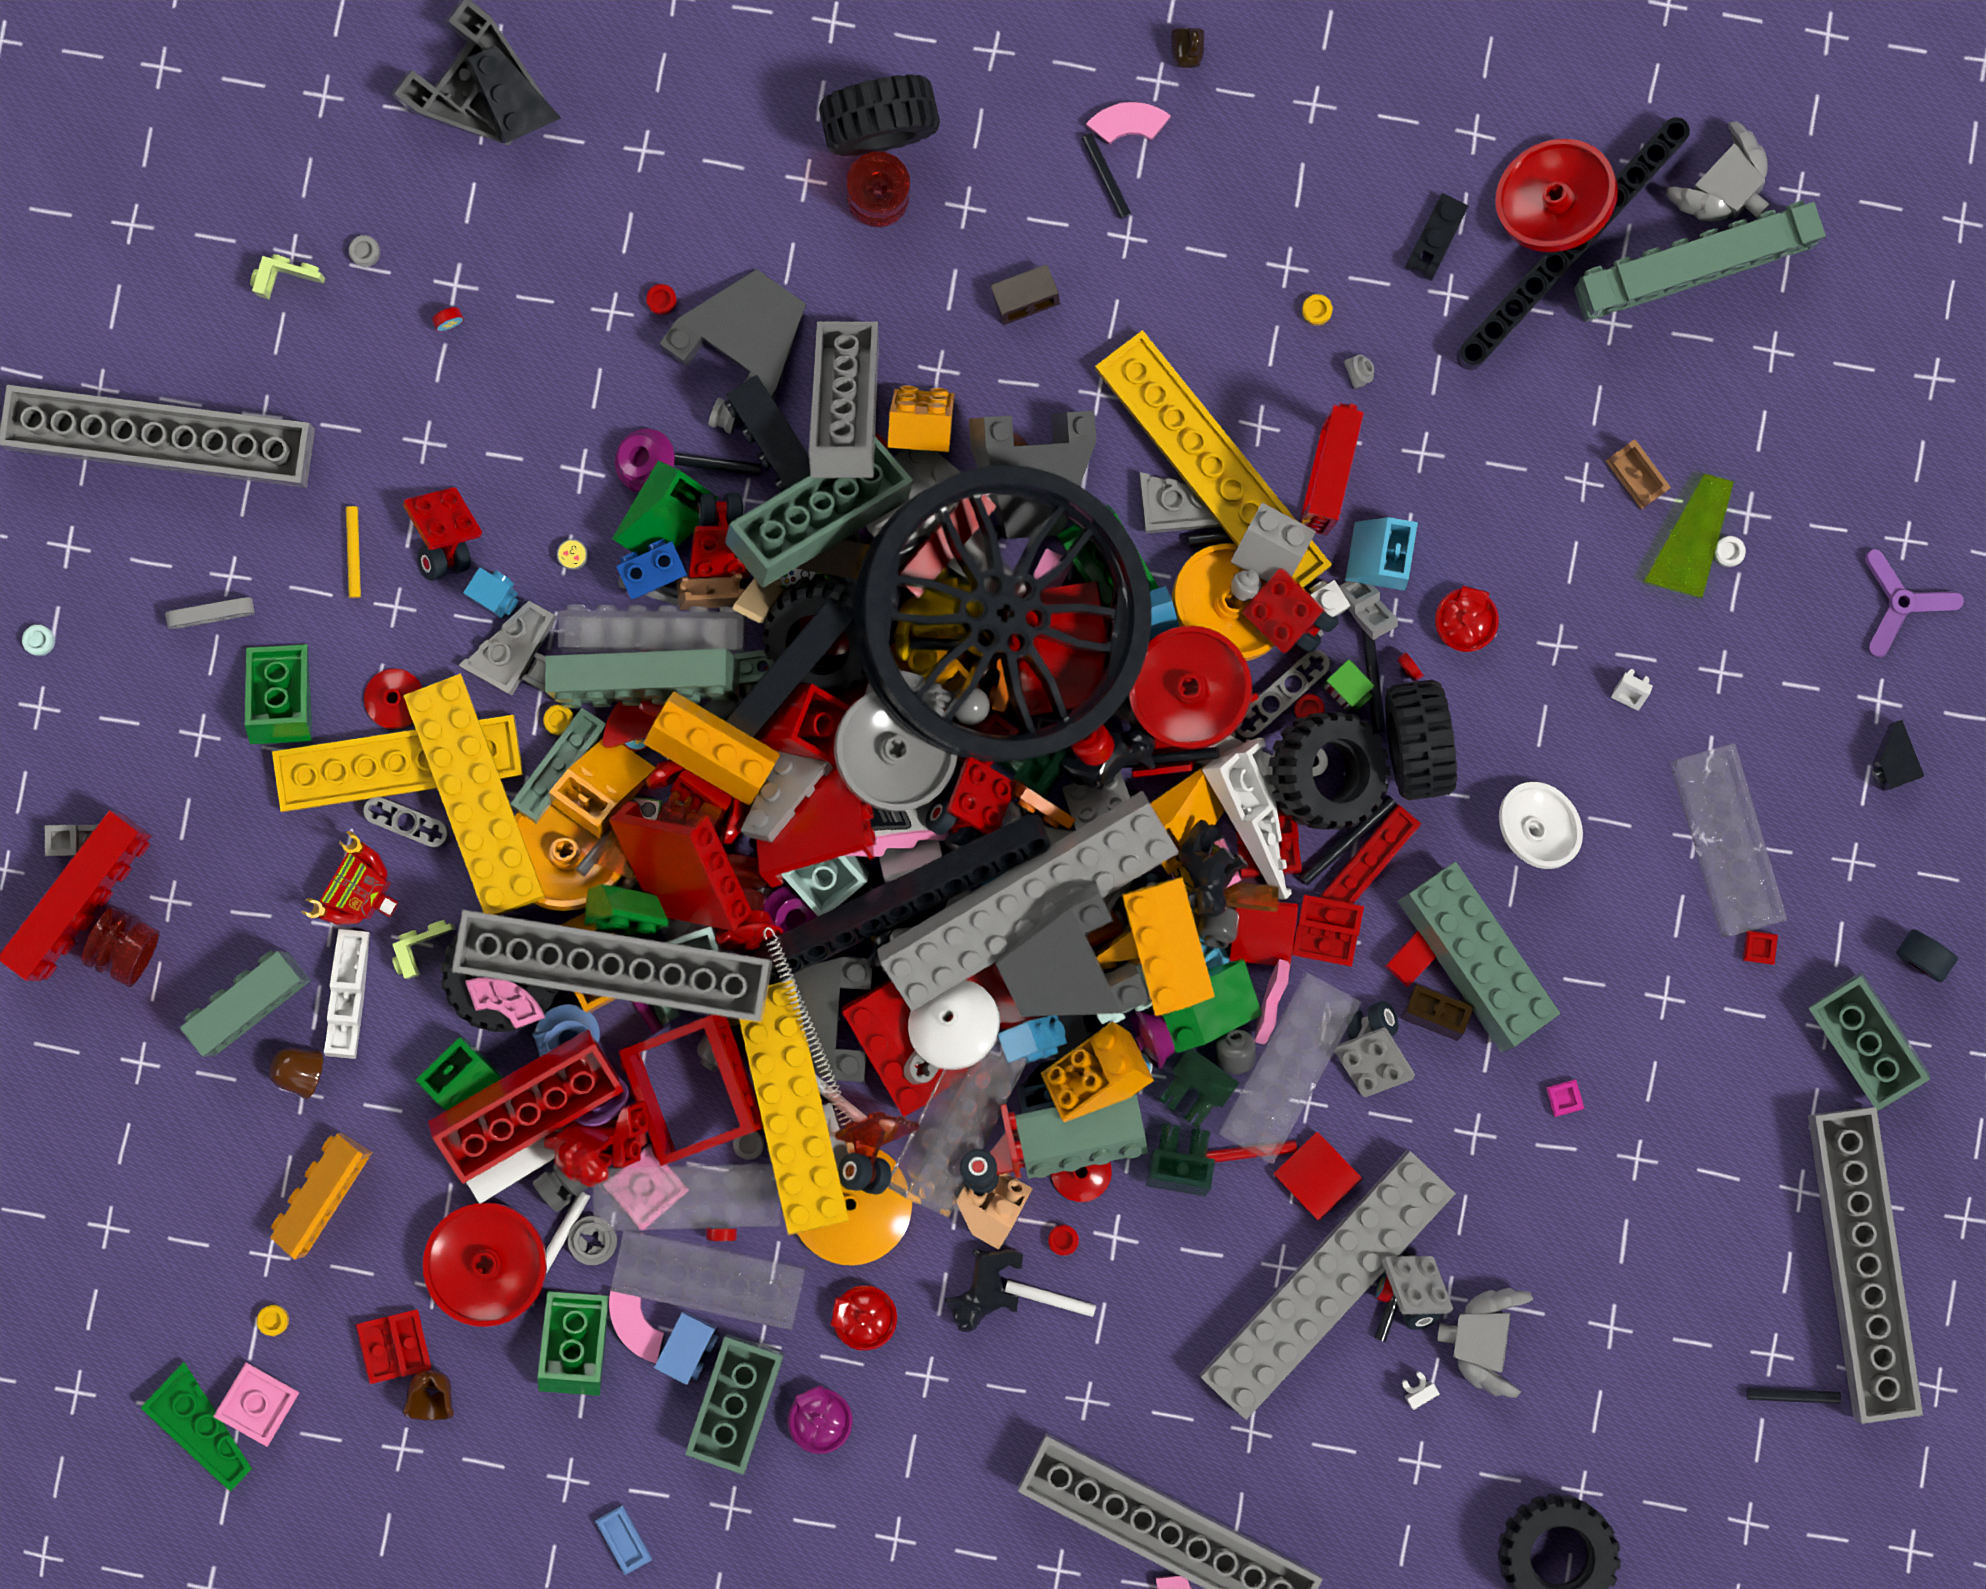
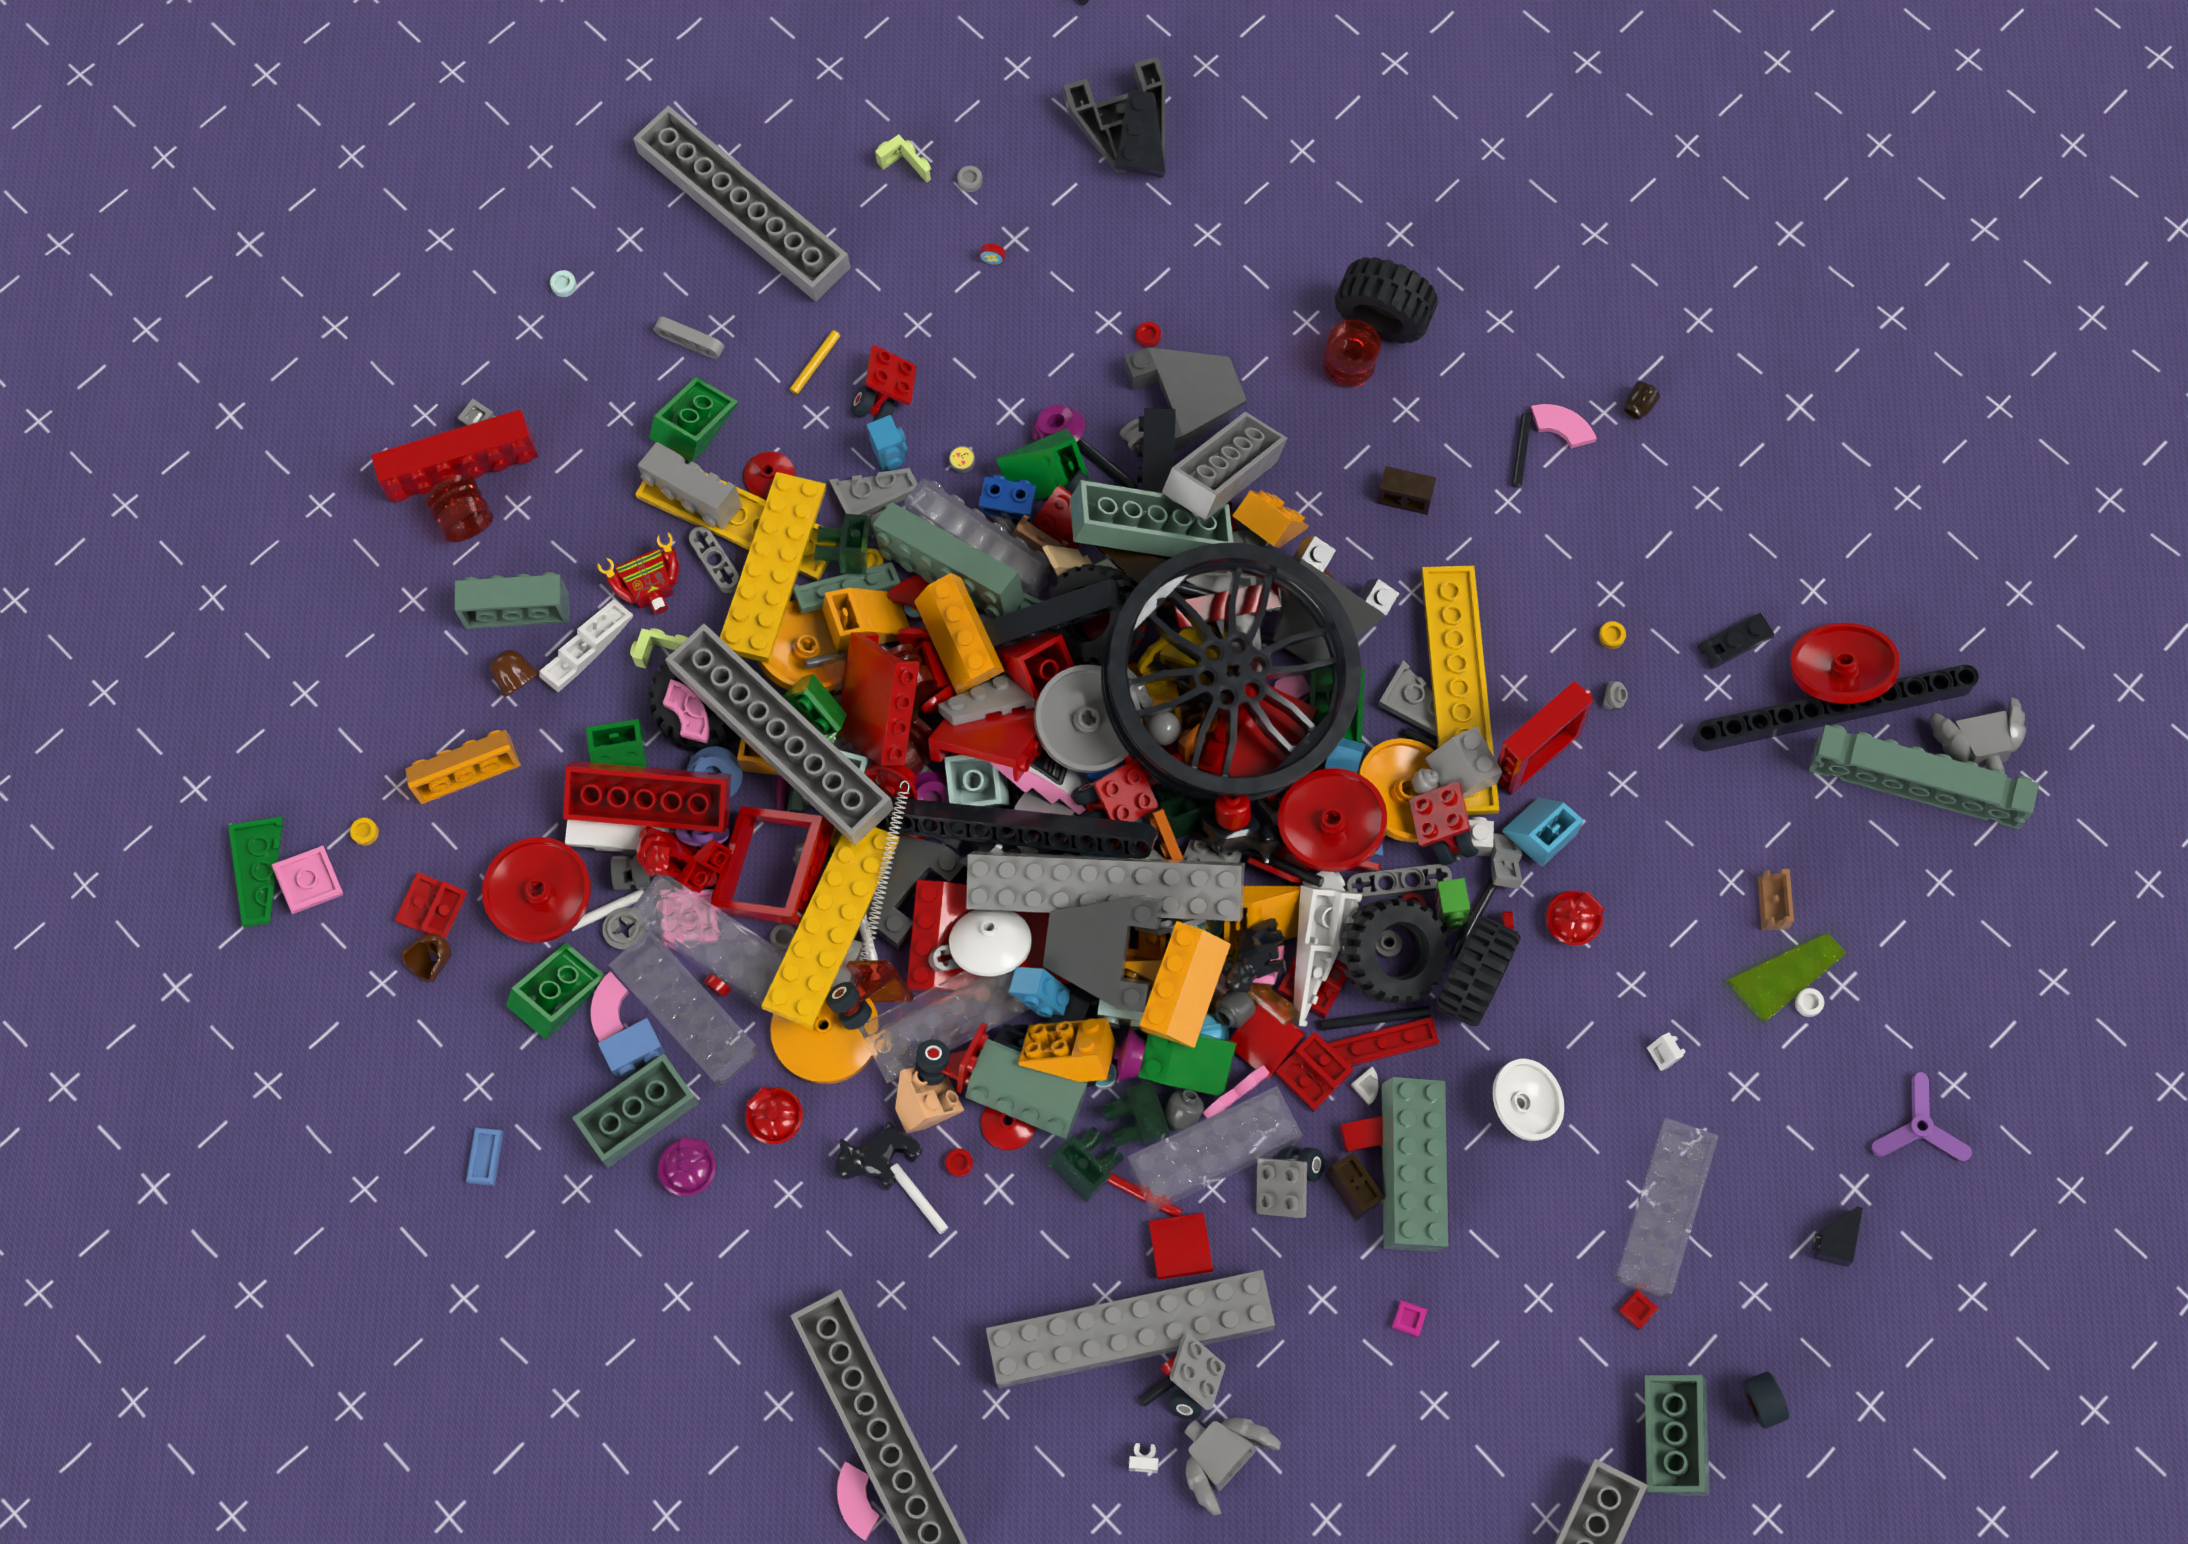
camera: 40 degrees right, 15 degrees down
none -> light grey wedge [638,442,742,530]
none -> clear green brick [814,514,872,574]
none -> white tile [1351,1067,1379,1106]

